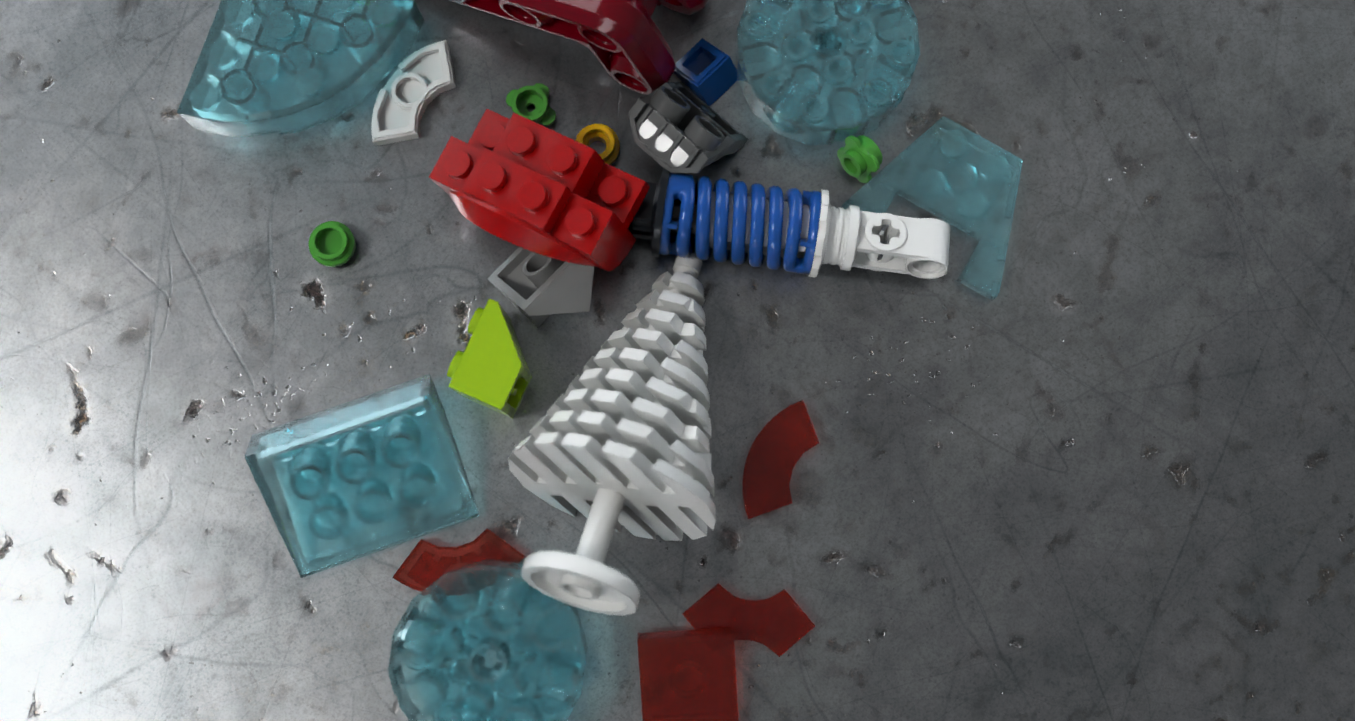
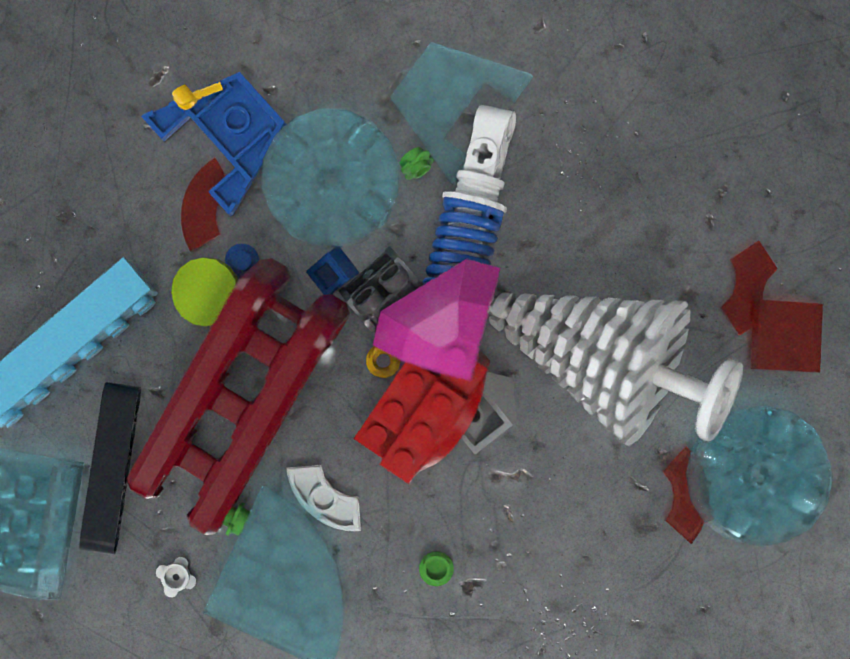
camera: 85 degrees left, 5 degrees up
clear light blue slope [244,374,479,578] -> none
lime slope [447,298,532,419] -> none
bright green plate [506,83,556,126] -> none
clear red tile [742,400,819,520] -> none
none -> dark pink brick [373,259,501,380]

